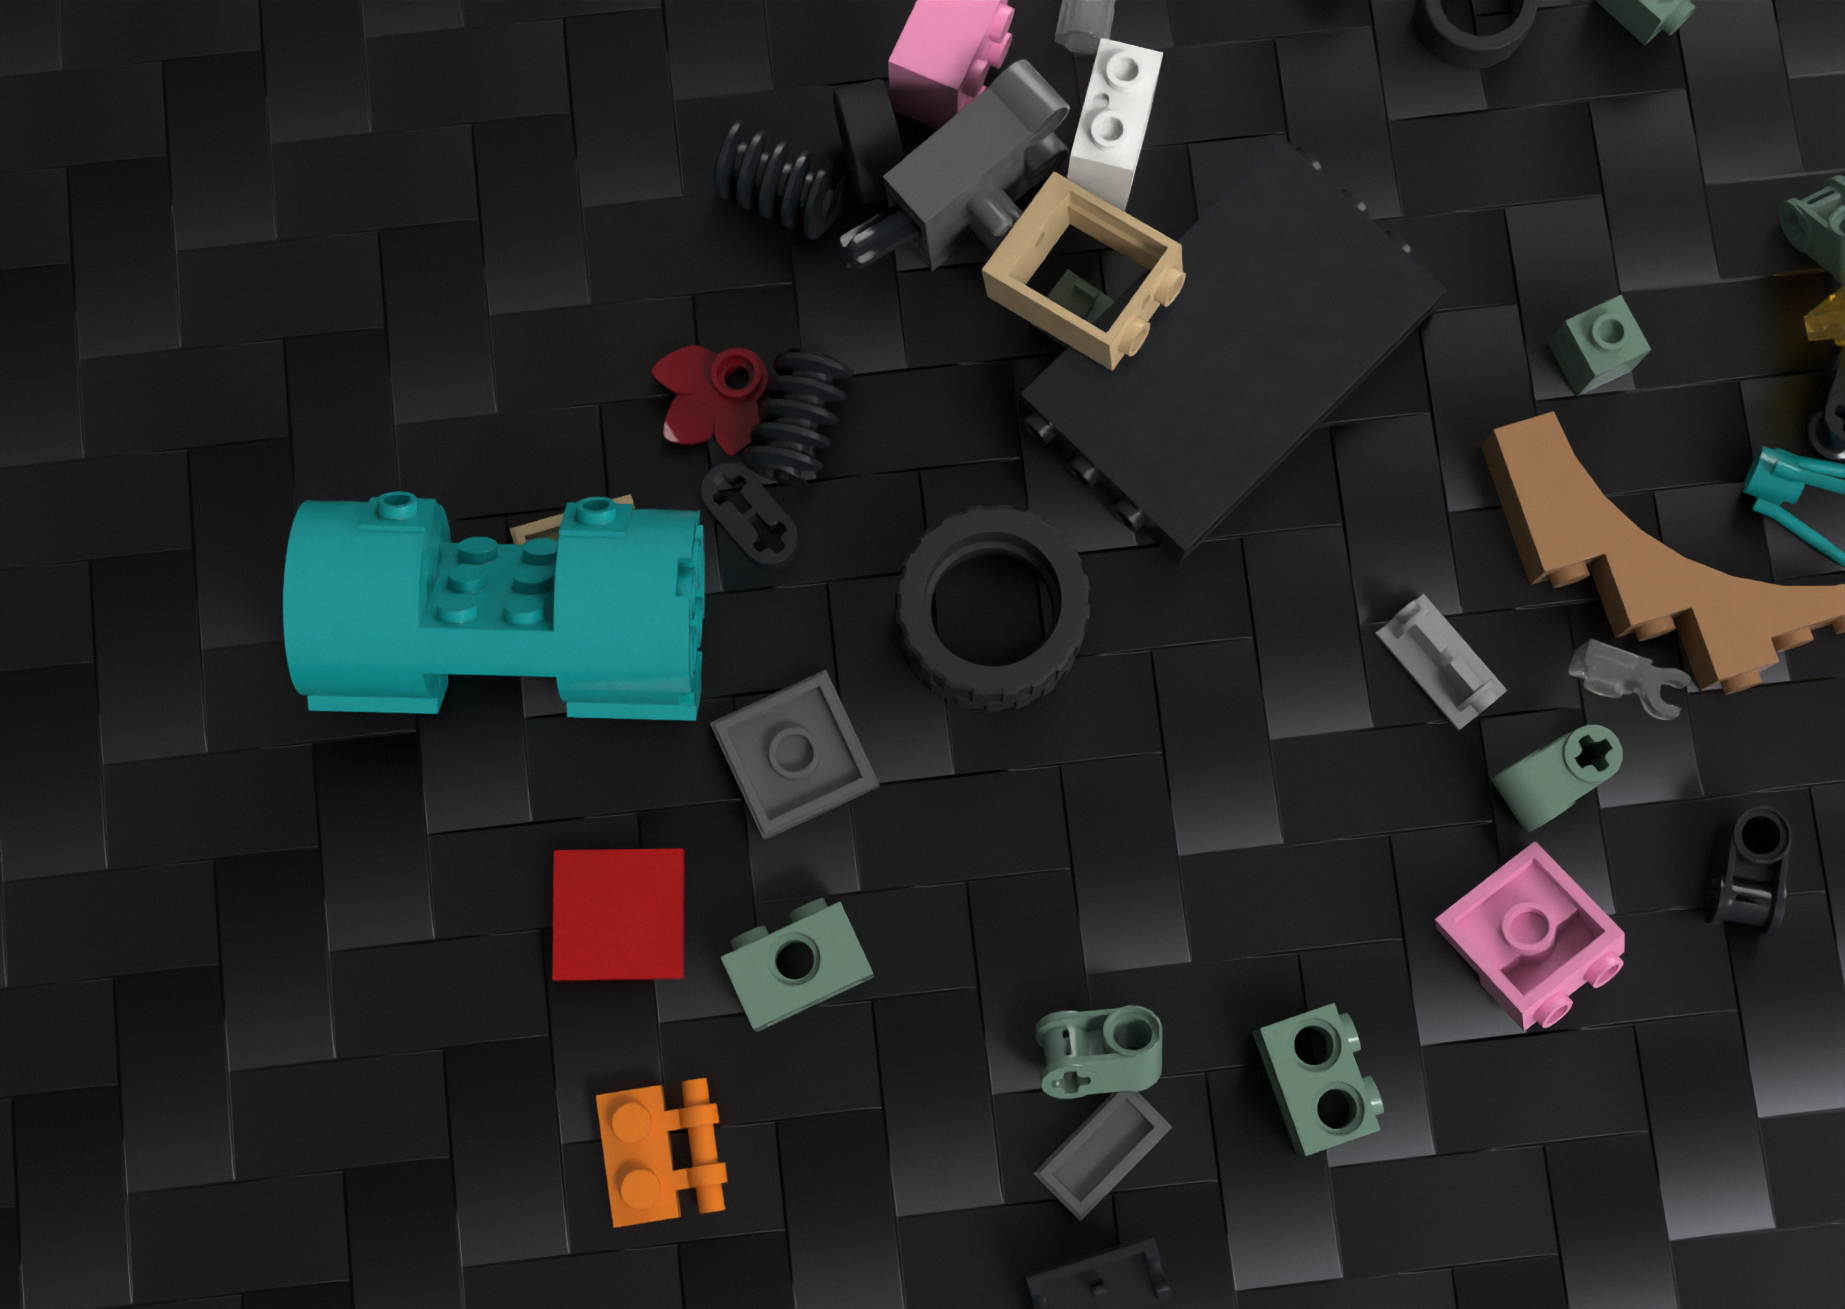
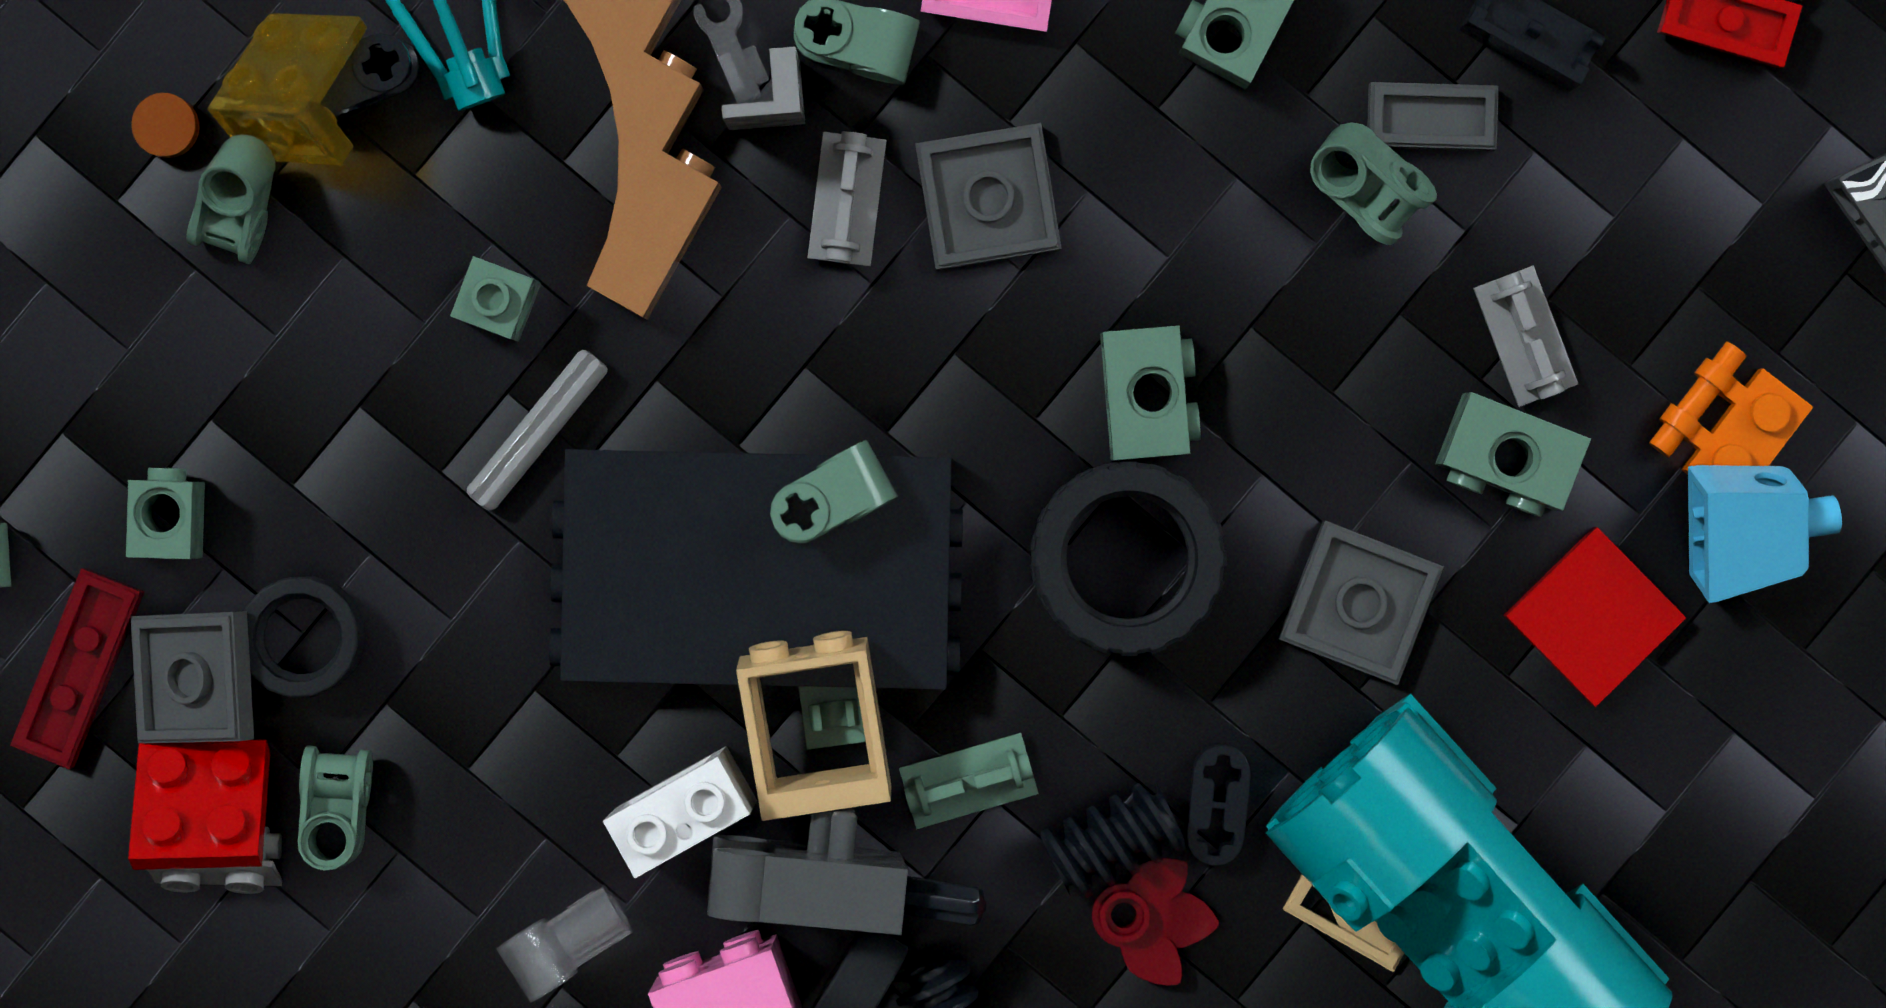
camera: 135 degrees left, 10 degrees up
none -> light grey axle [466,350,608,511]
none -> light grey panel [722,47,805,130]
none -> sand green piece [770,440,898,543]
none -> sand green hinge [899,733,1039,829]
none -> dark grey tile [915,123,1062,270]
none -> sand green brick [1100,325,1201,461]
none -> light grey hinge [1473,265,1578,407]
none -> medium azure torso [1688,465,1842,603]

